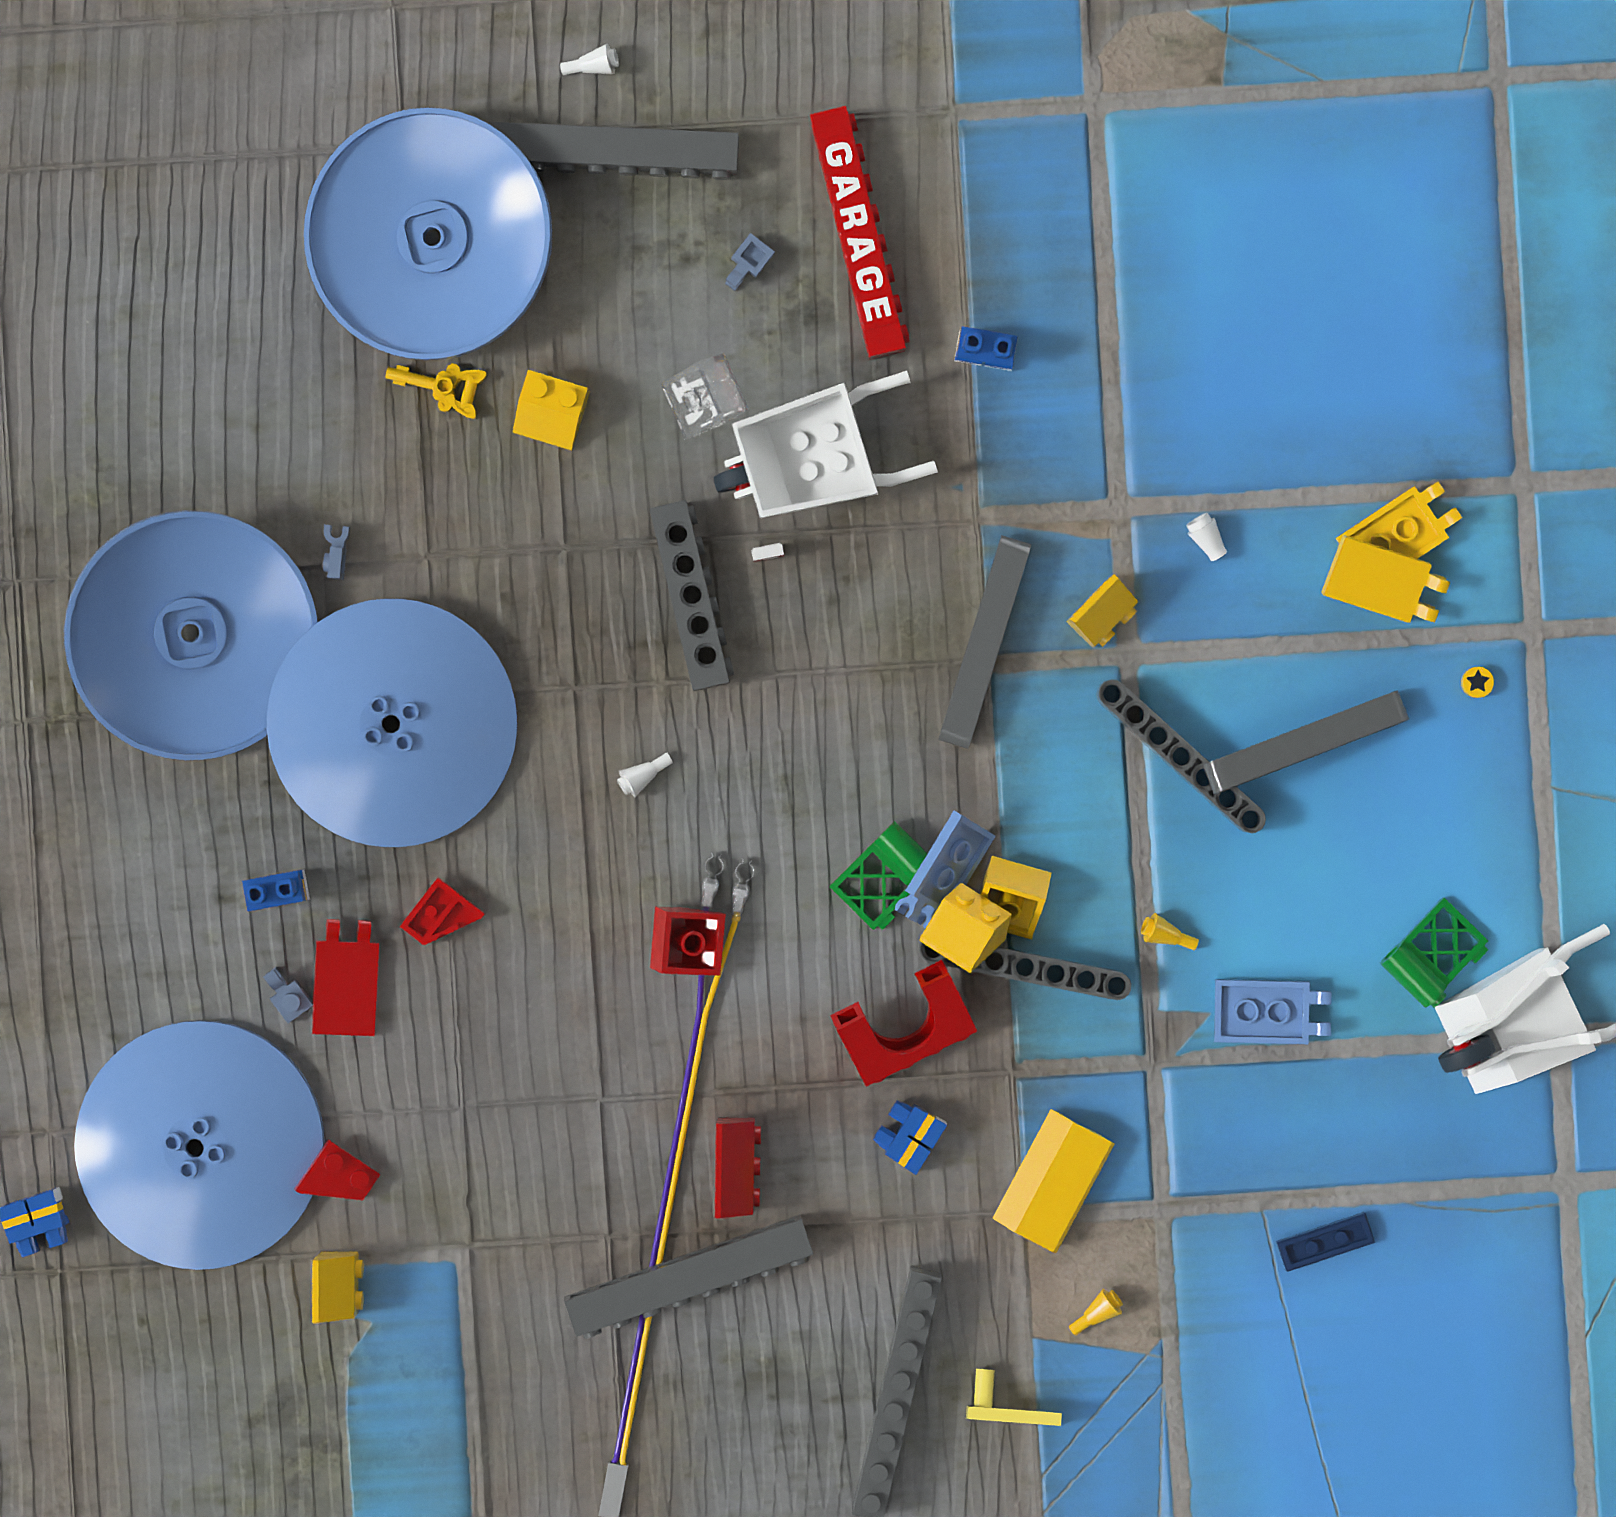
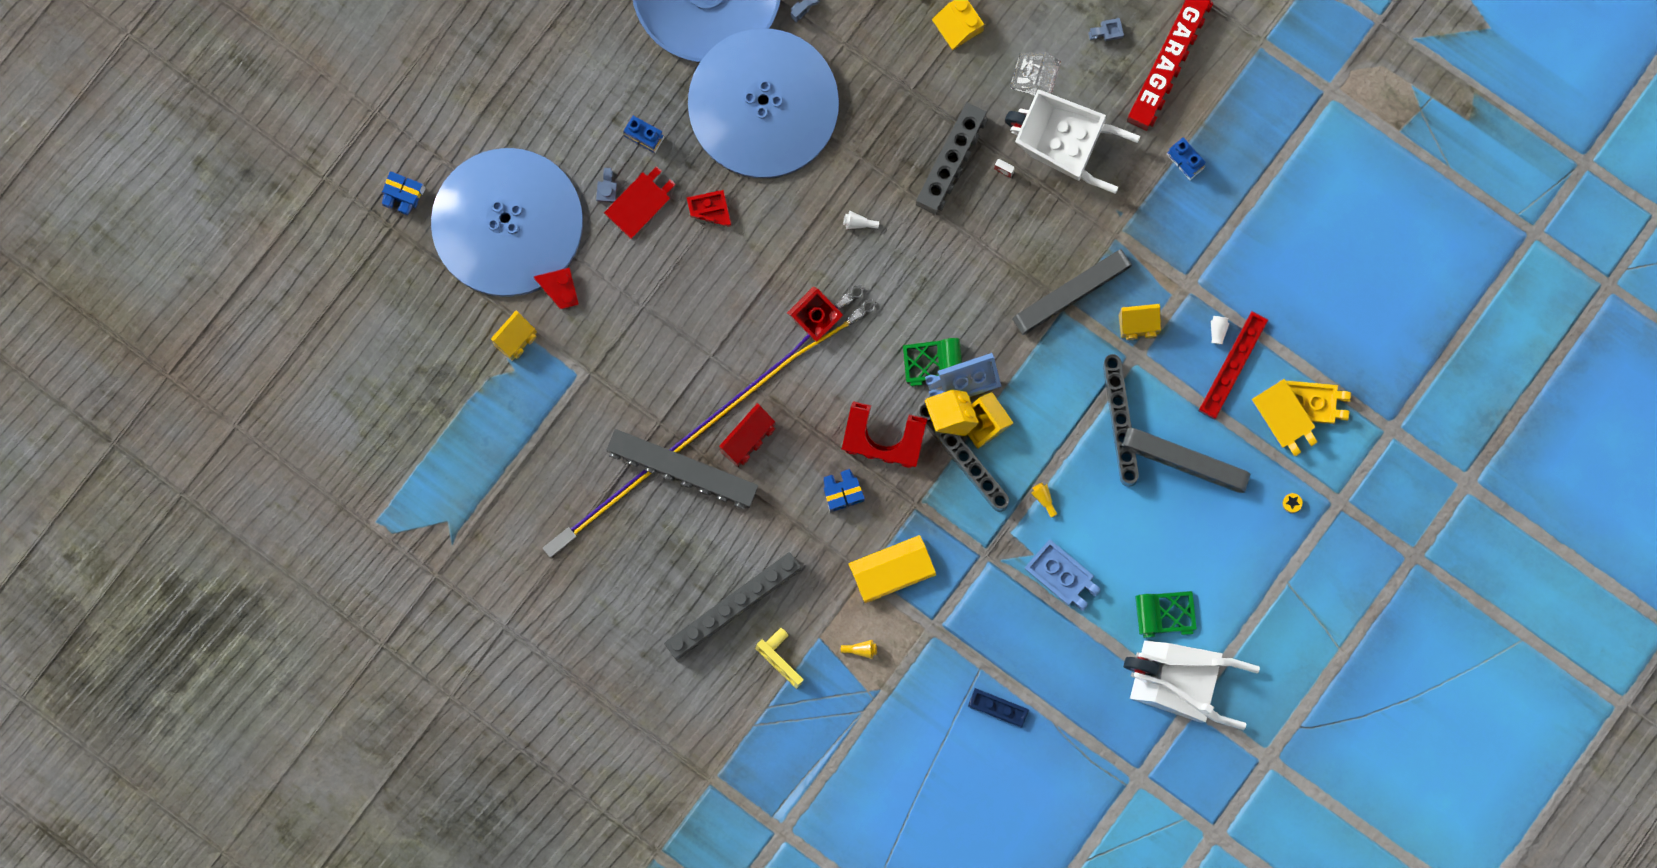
camera: 45 degrees right, 10 degrees down
none -> red tile [1198,311,1268,420]

